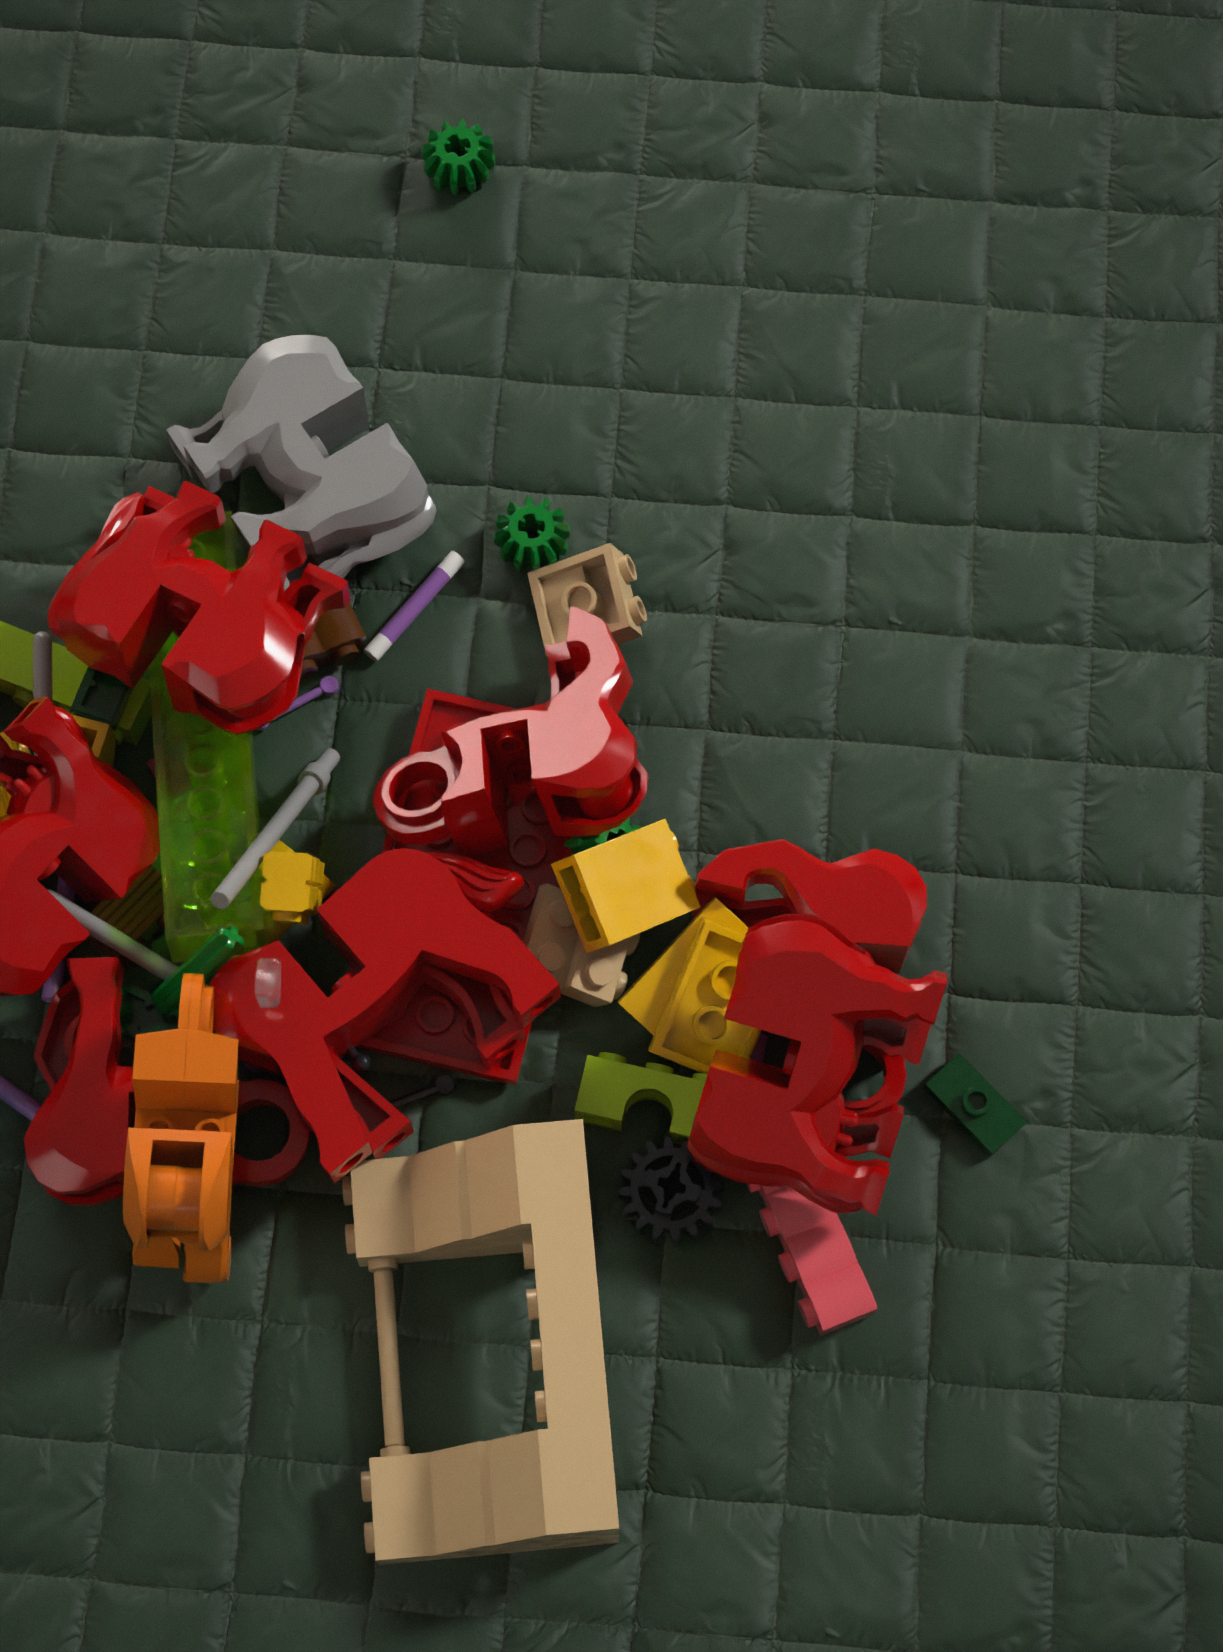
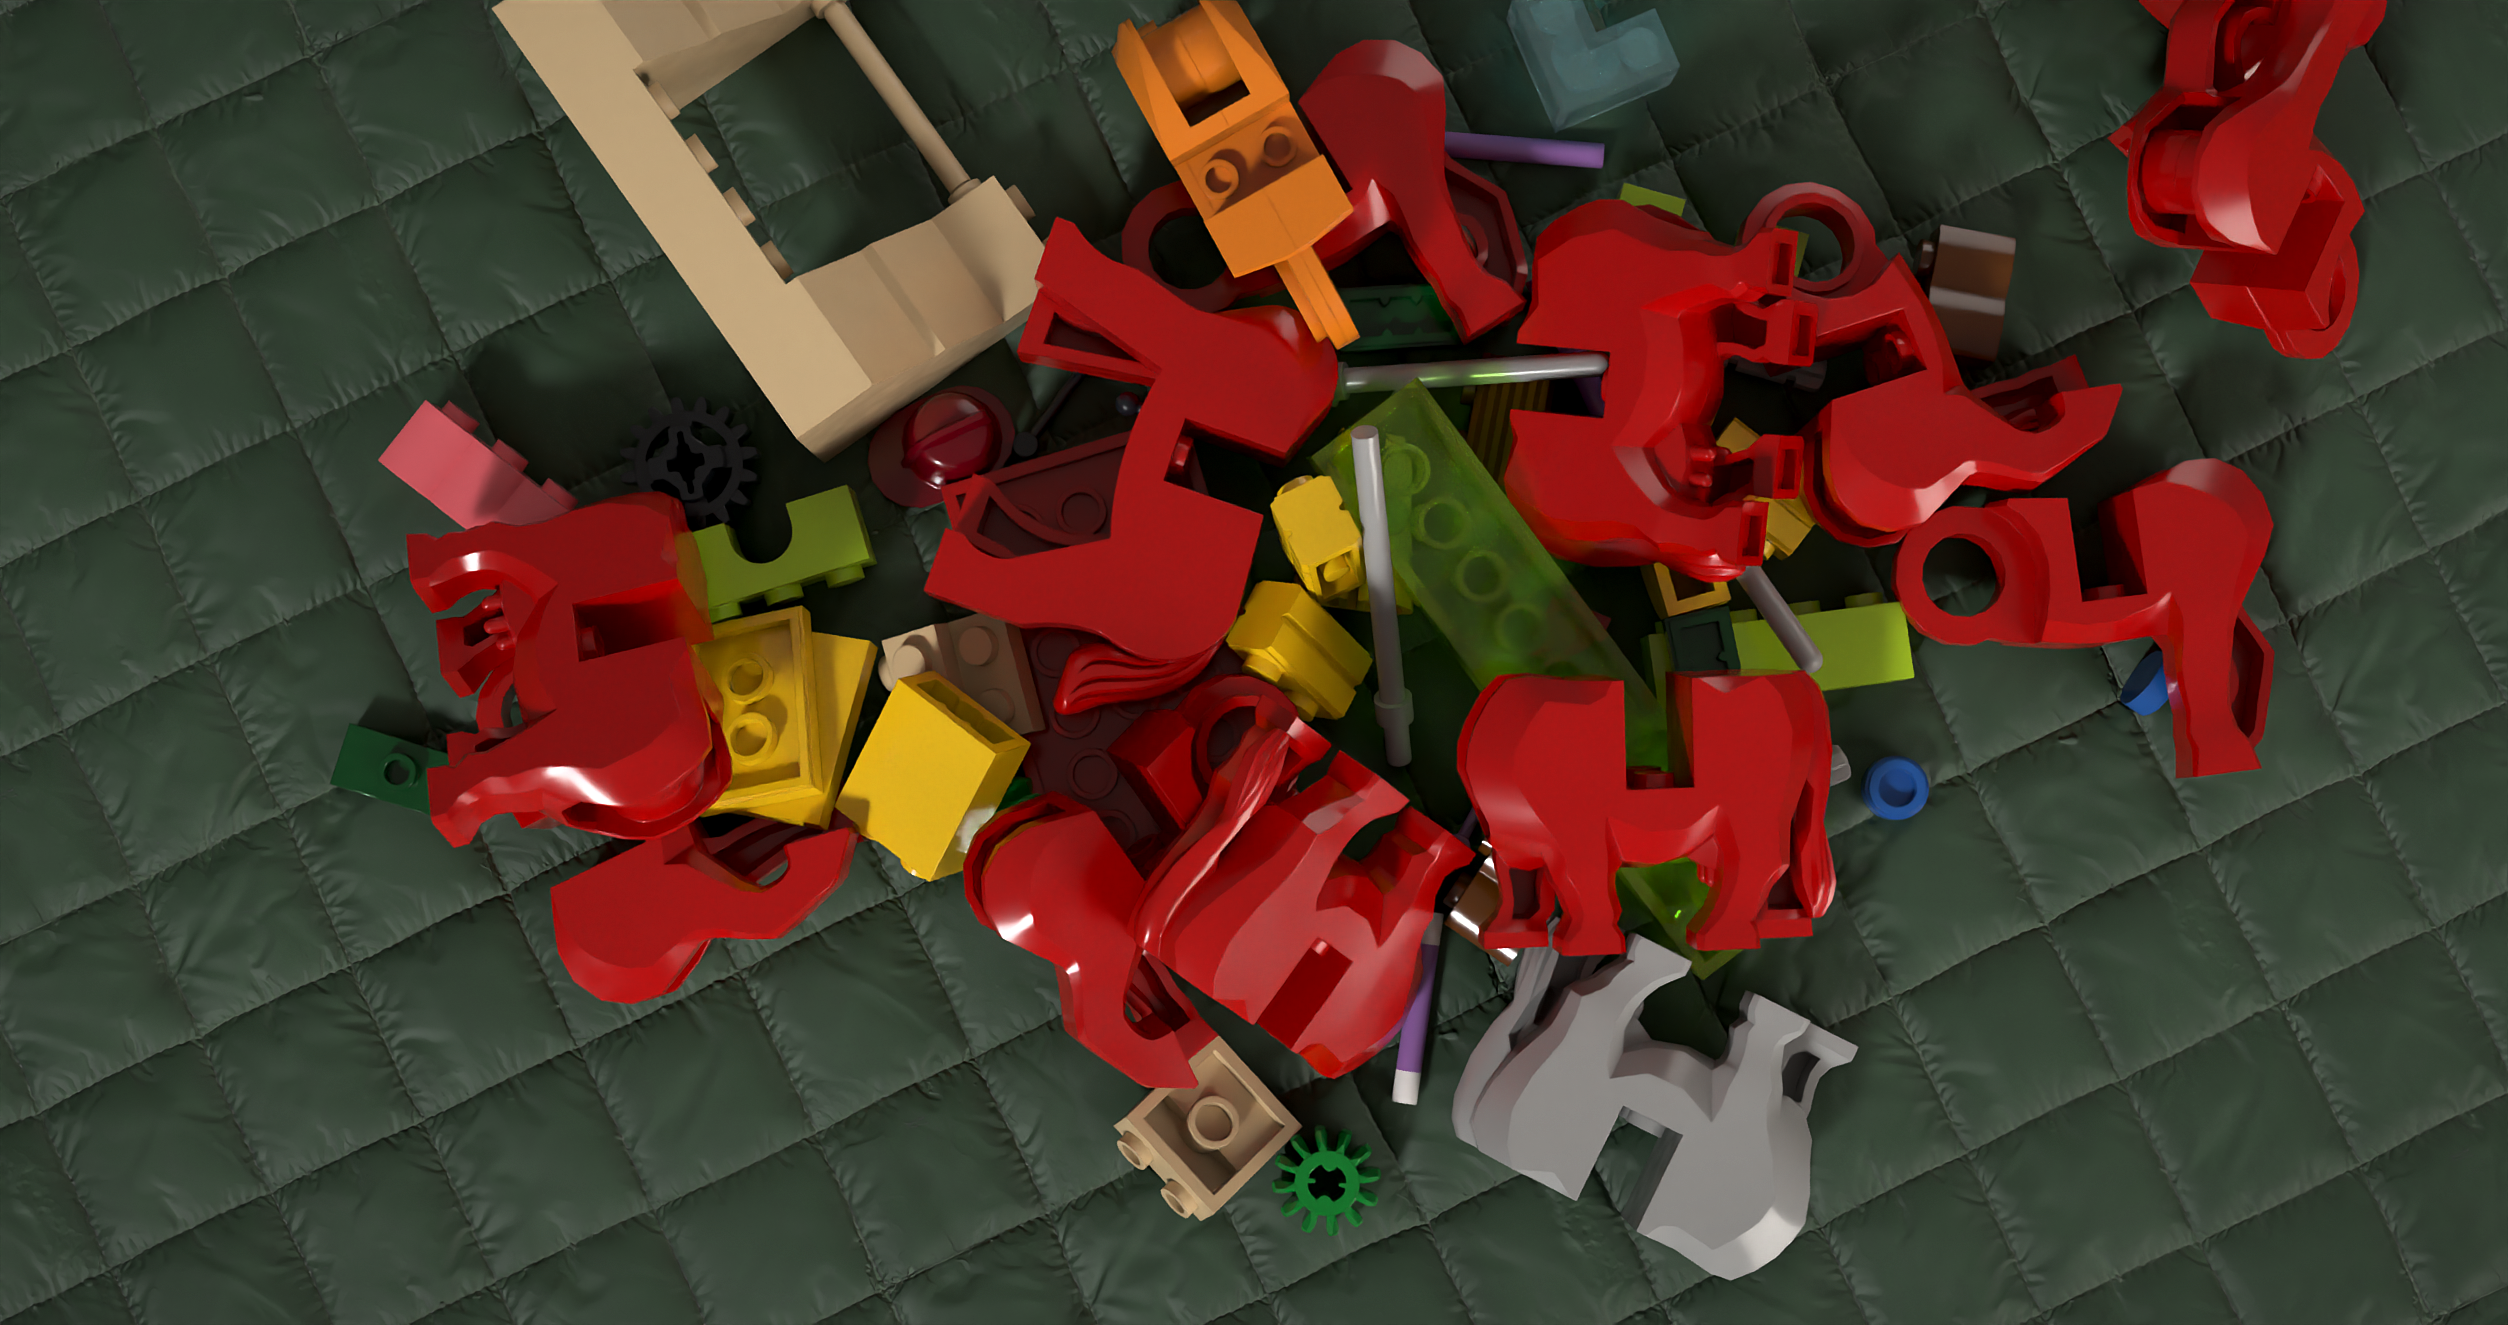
camera: 150 degrees right, 15 degrees up
green axle [151,926,244,1014] -> none
clear tile [254,958,282,1007] -> none
none -> dark red piece [868,385,1015,508]
none -> red animal [1125,694,1476,1079]
none -> yellow brick [1226,580,1373,722]
none -> blue tile [1861,756,1929,820]

